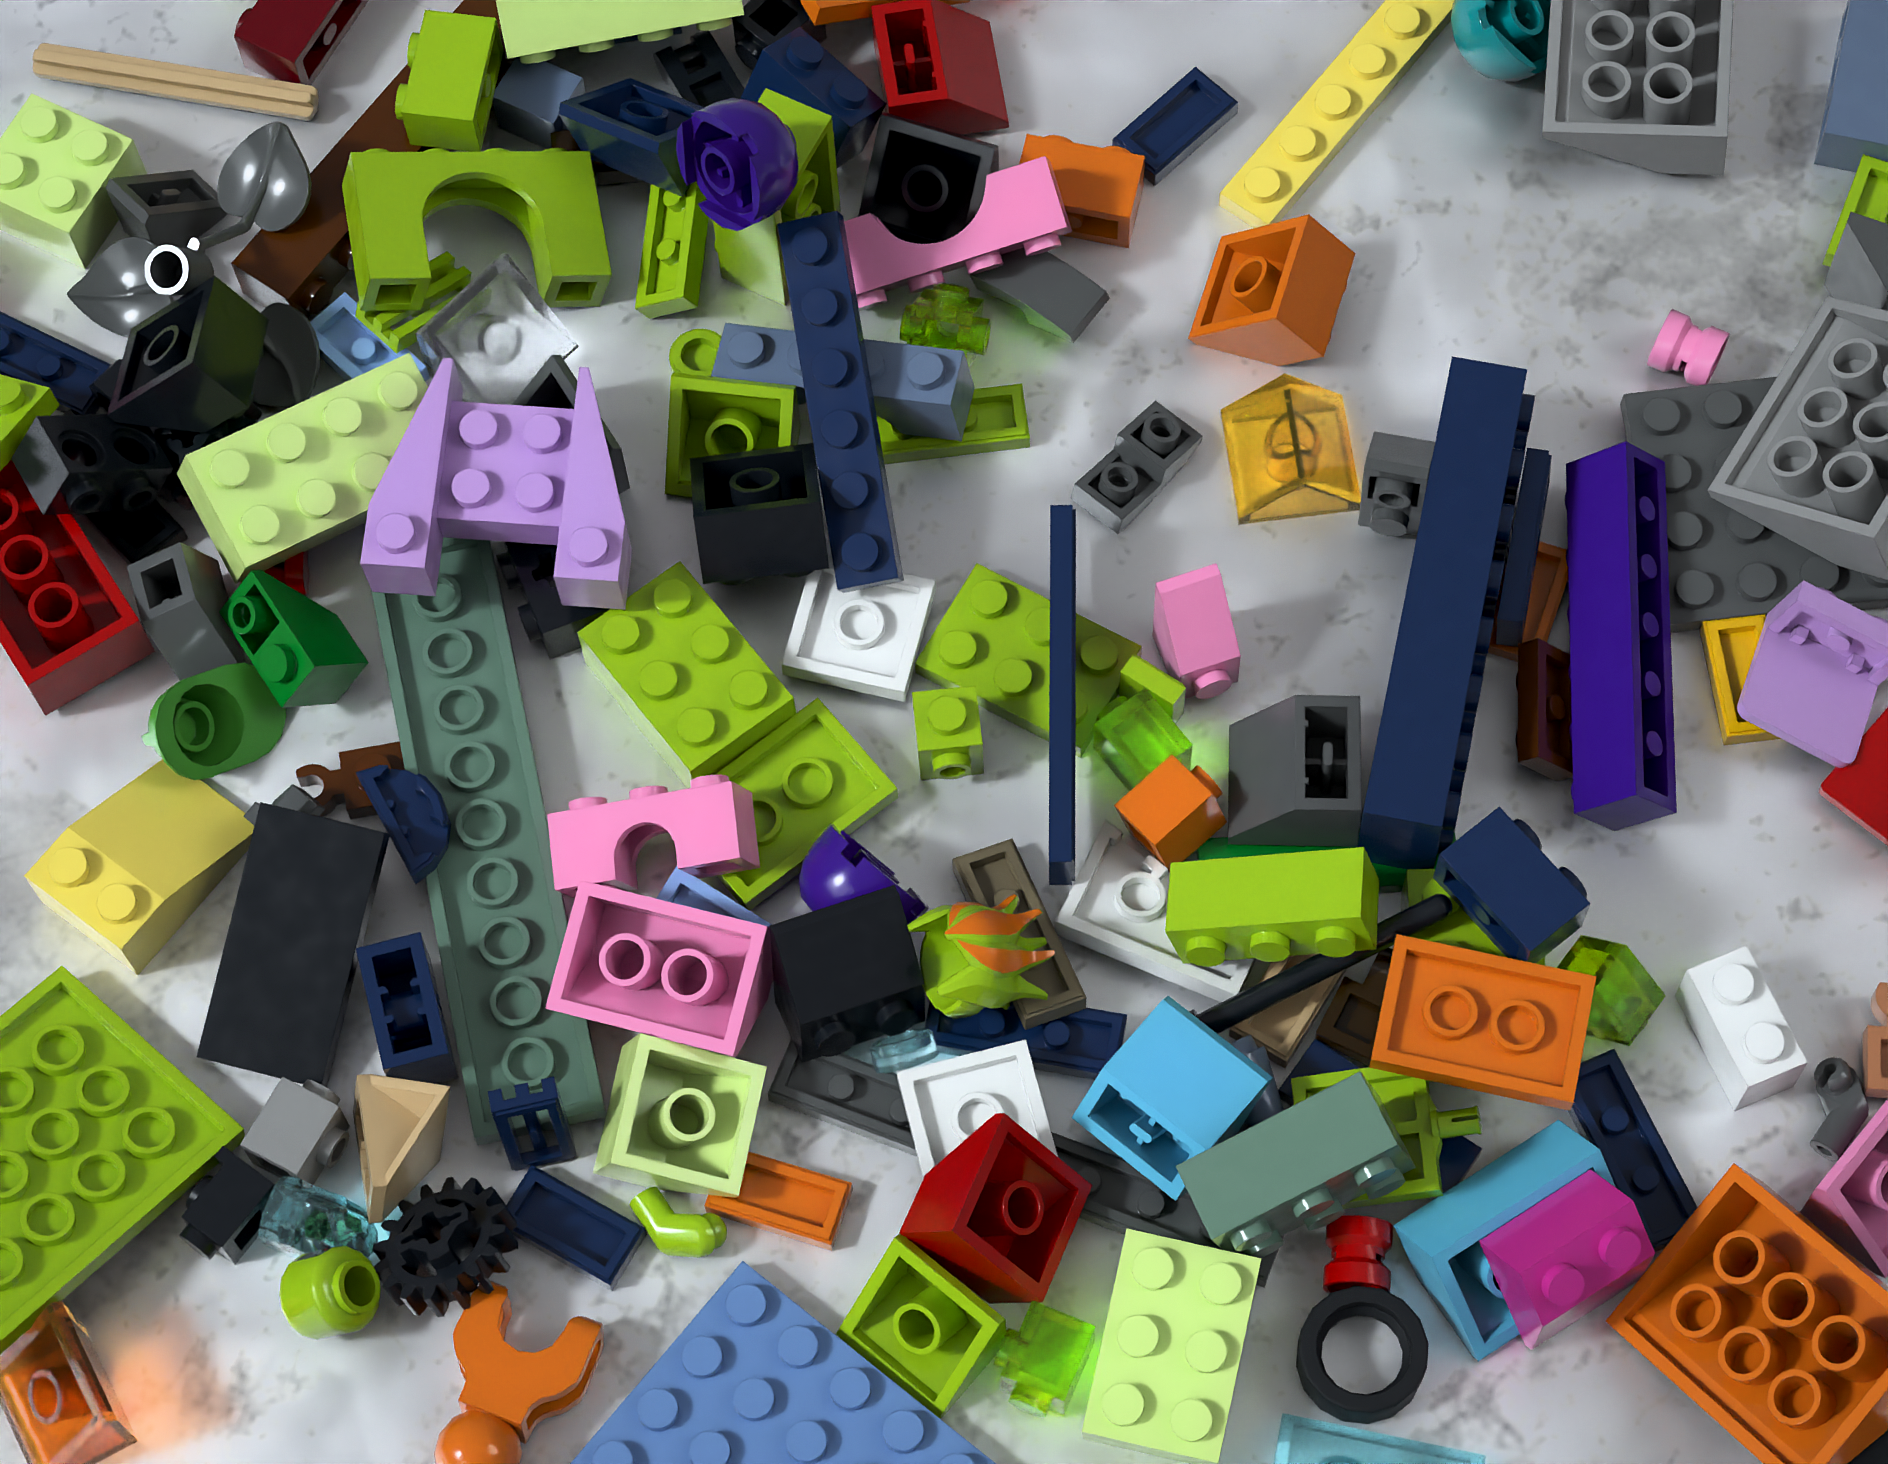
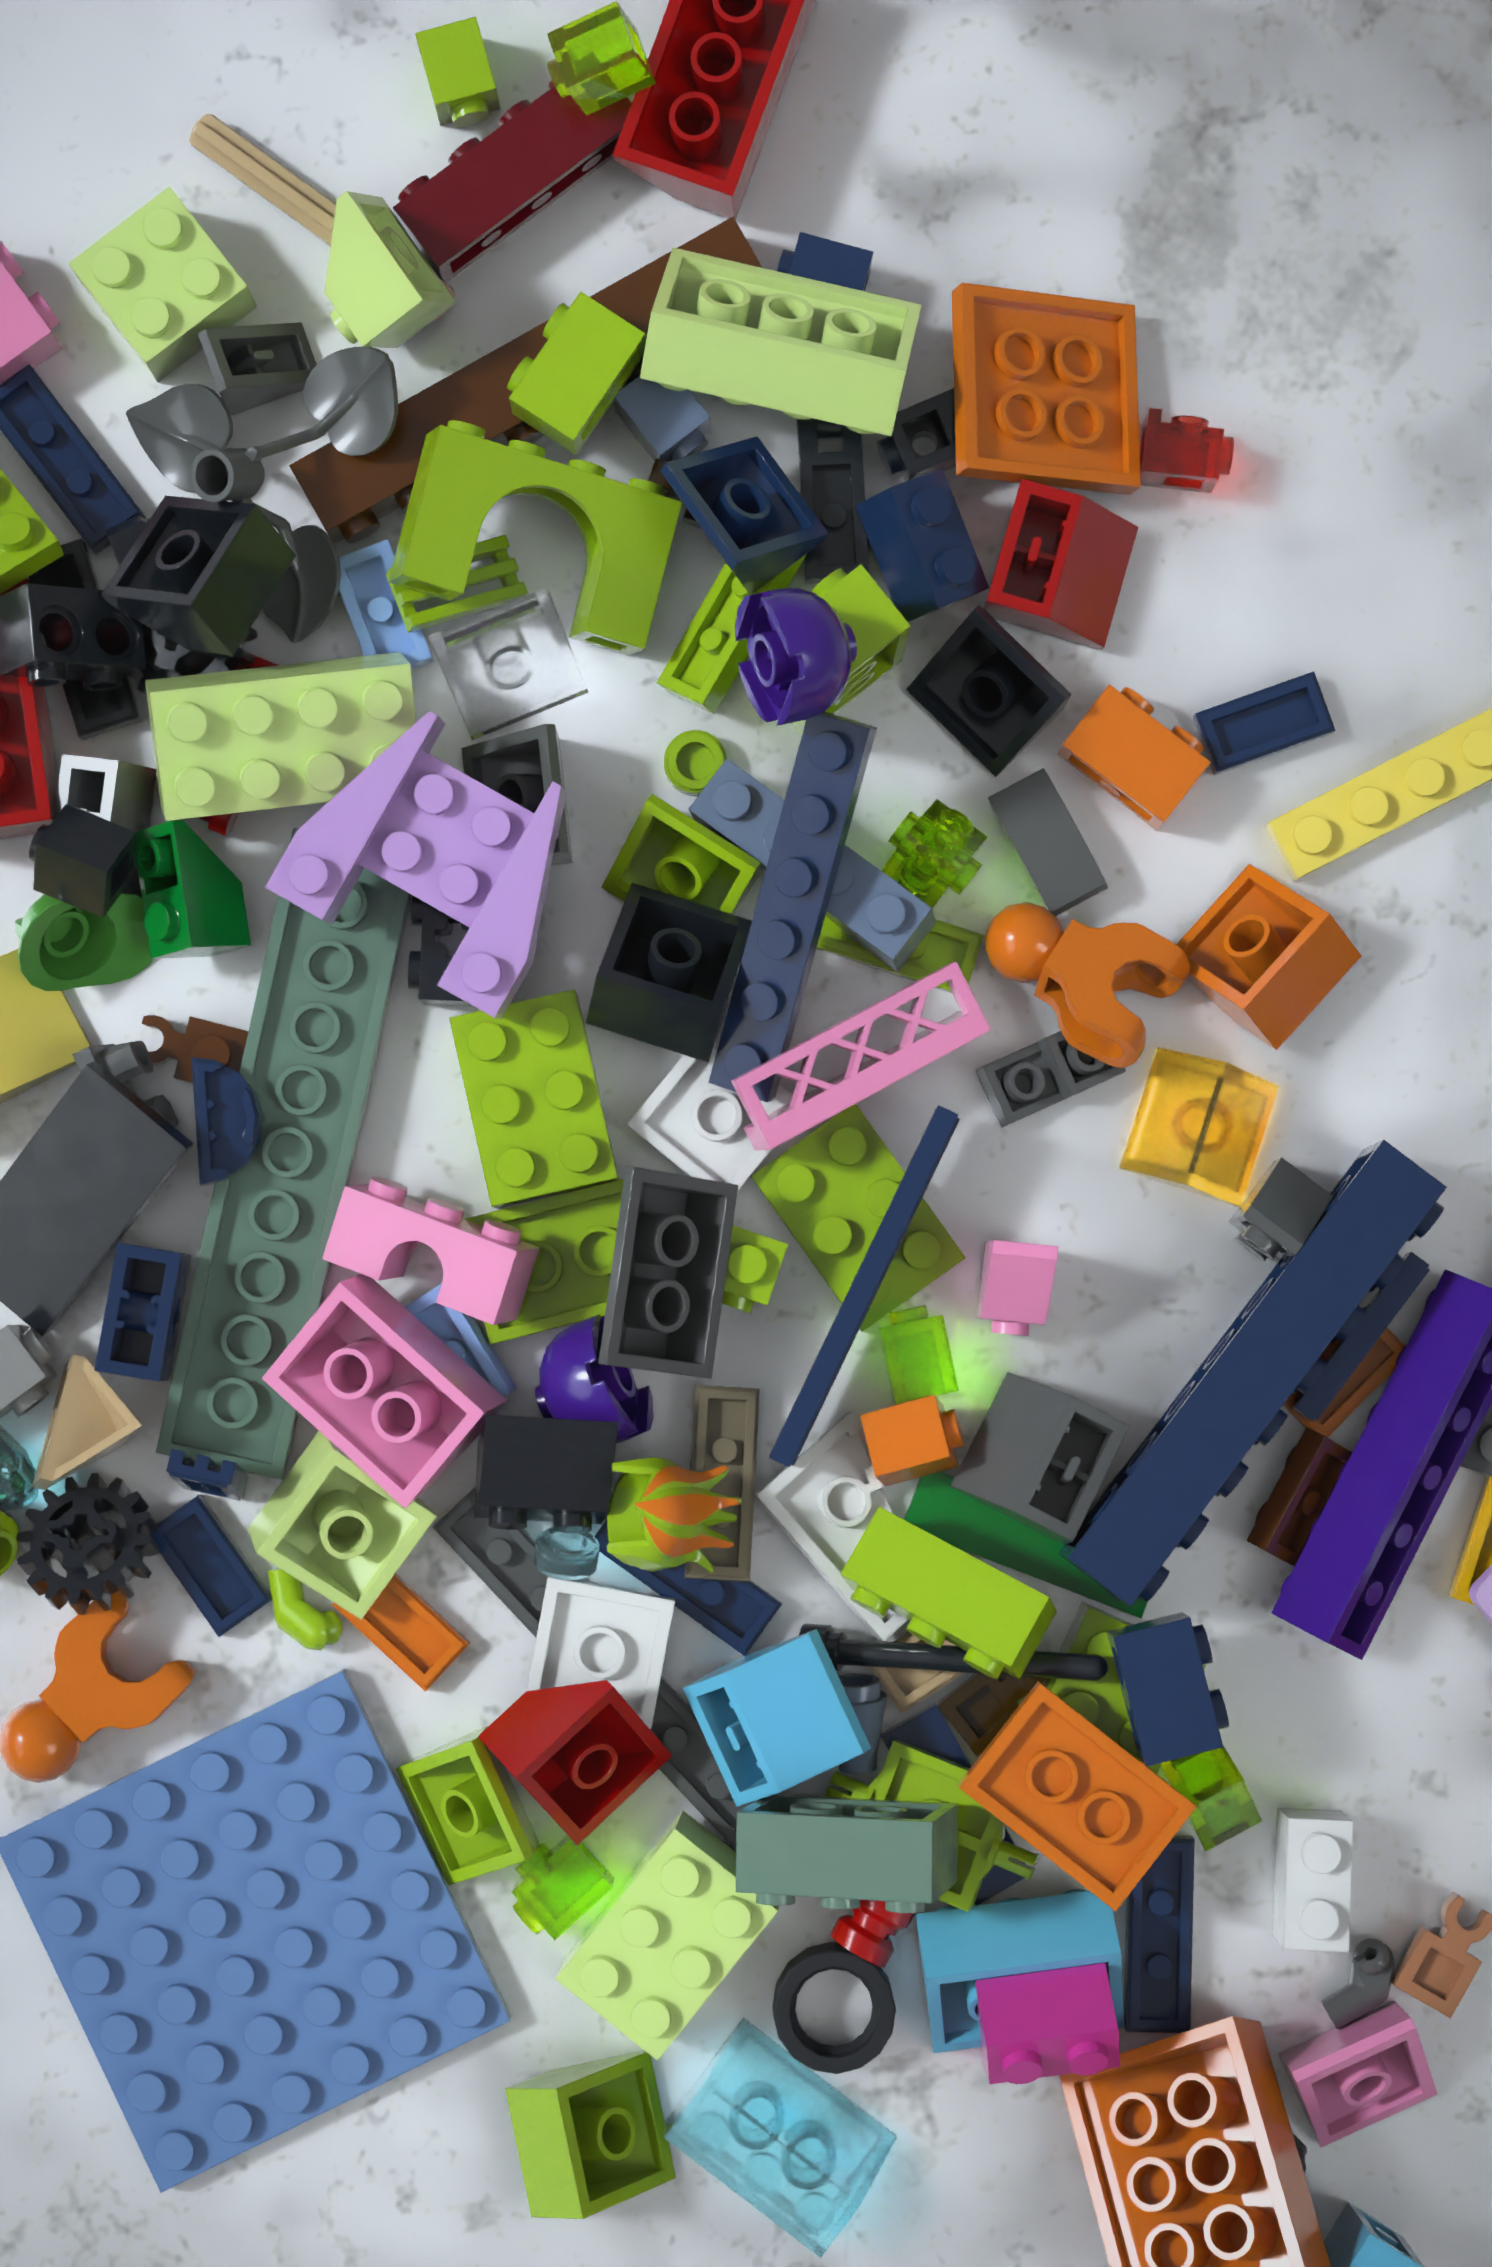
camera: 20 degrees right, 20 degrees up
bright pink arch [844,156,1072,311] -> none
lime tile [1119,655,1186,730] -> none
none -> black brick [29,804,136,918]
none -> yellowish green slope [324,191,456,348]
none -> dark grey slope [598,1166,738,1379]
none -> bright pink fence [731,961,991,1150]
none -> orange piece [985,902,1190,1068]

